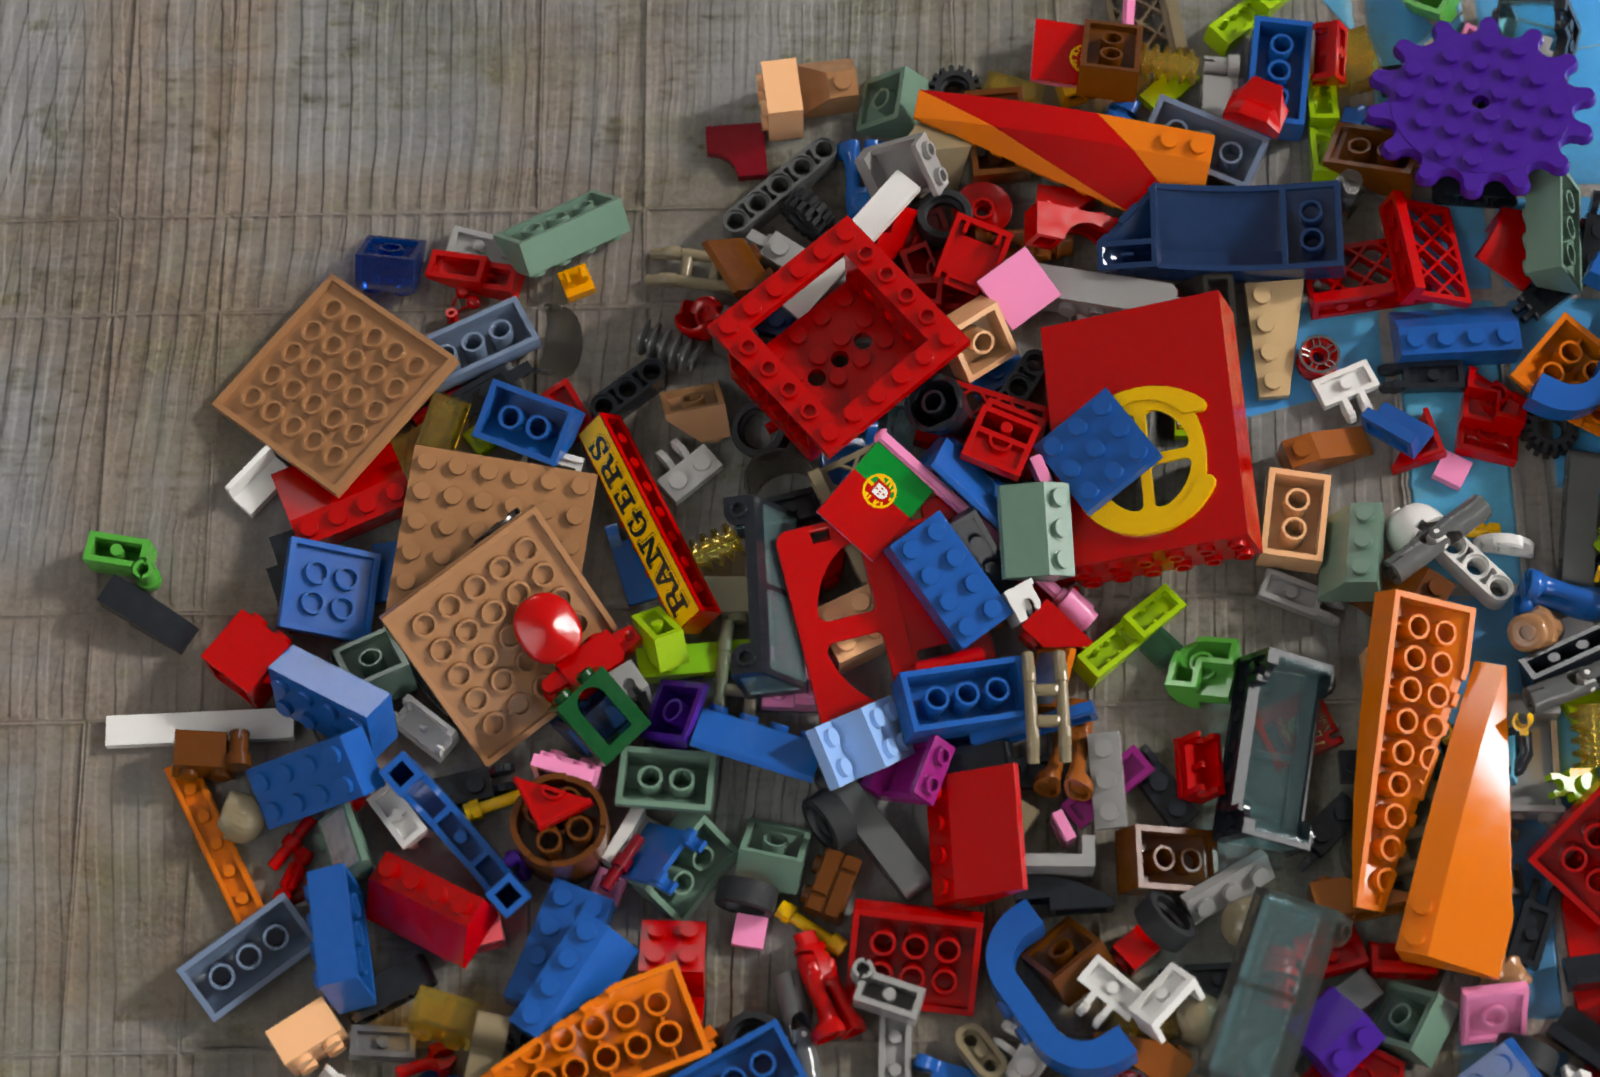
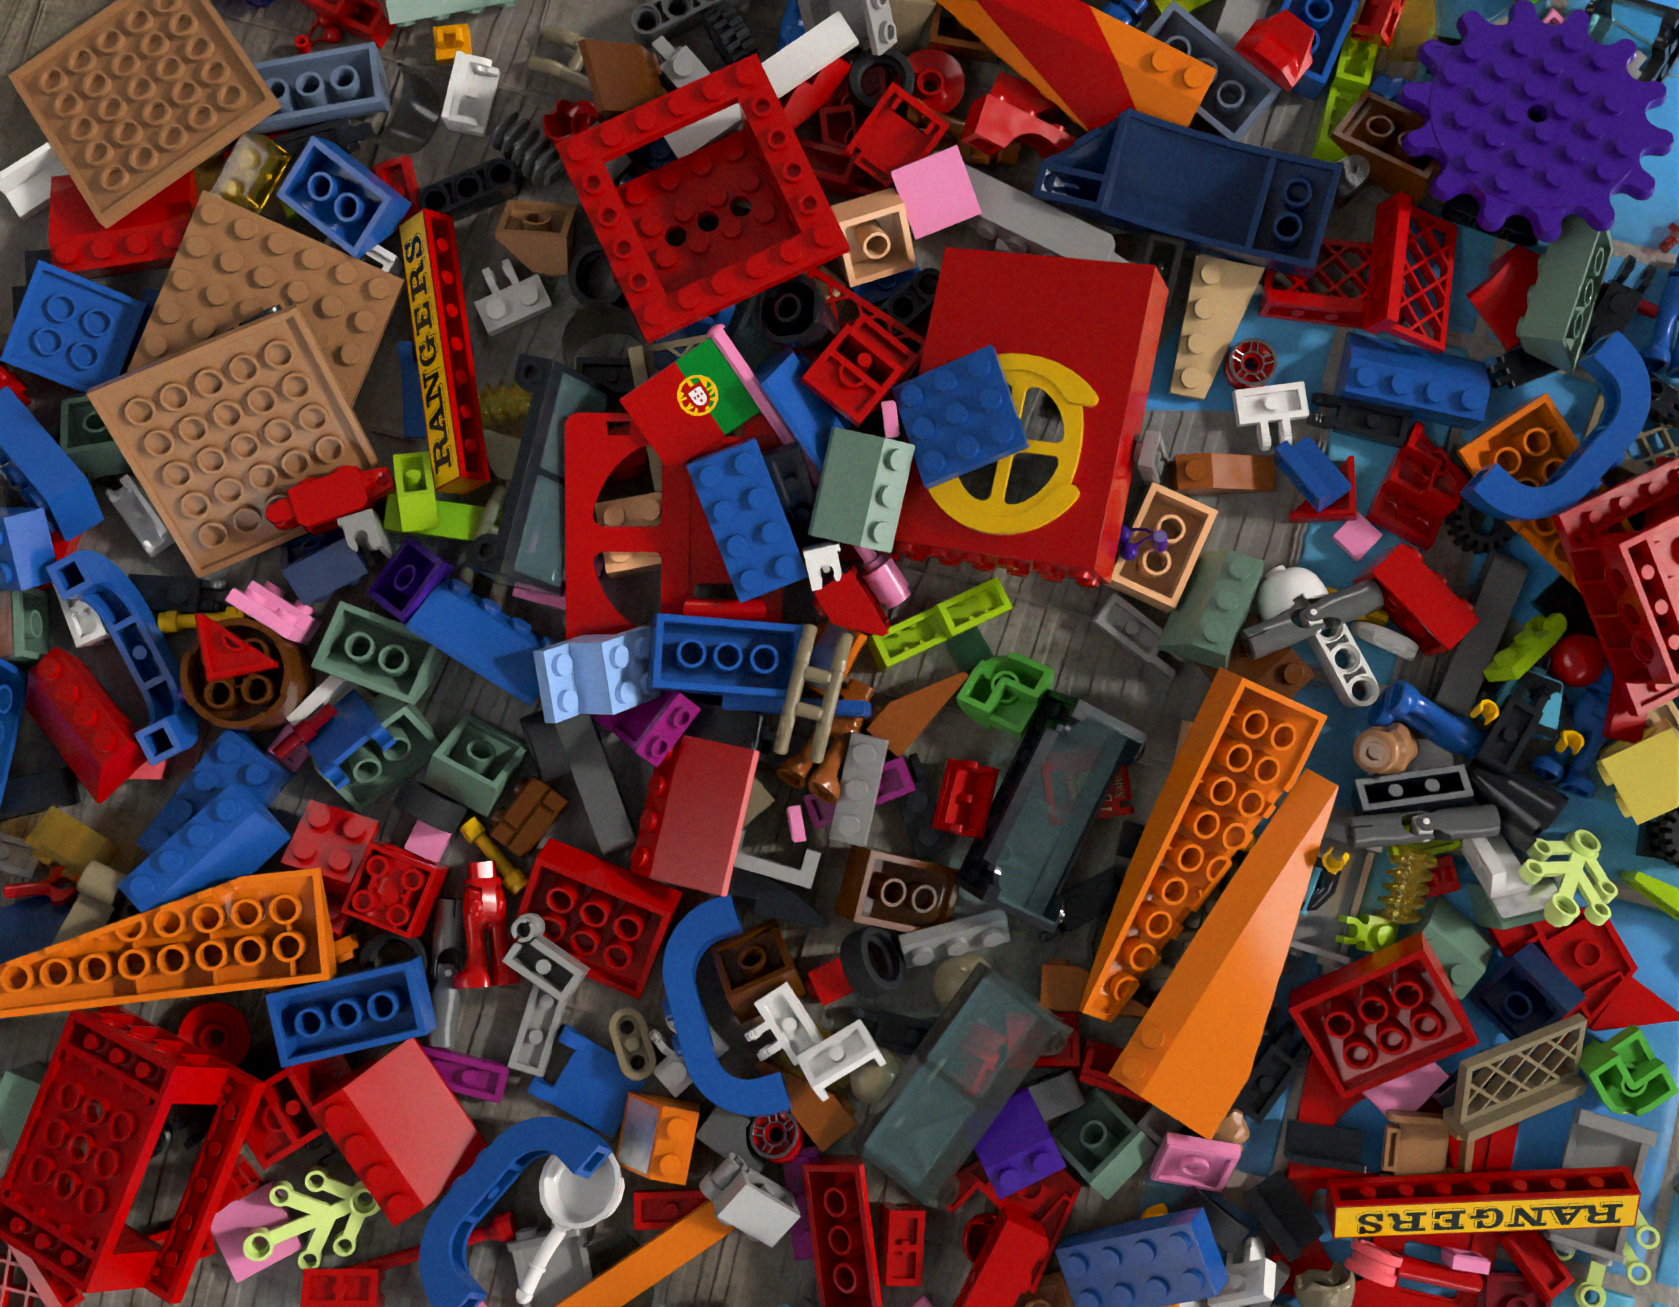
camera: 10 degrees right, 15 degrees up
red piece [513,592,583,664] -> none
dark green panel [548,666,651,766] -> none
none -> red brick [340,841,452,939]
none -> white hinge [441,51,500,137]
none -> dark orange slope [865,671,969,758]
none -> dark purple piece [1119,525,1167,561]
none -> light grey plate [1133,430,1169,488]
none -> red brick [1352,542,1480,657]

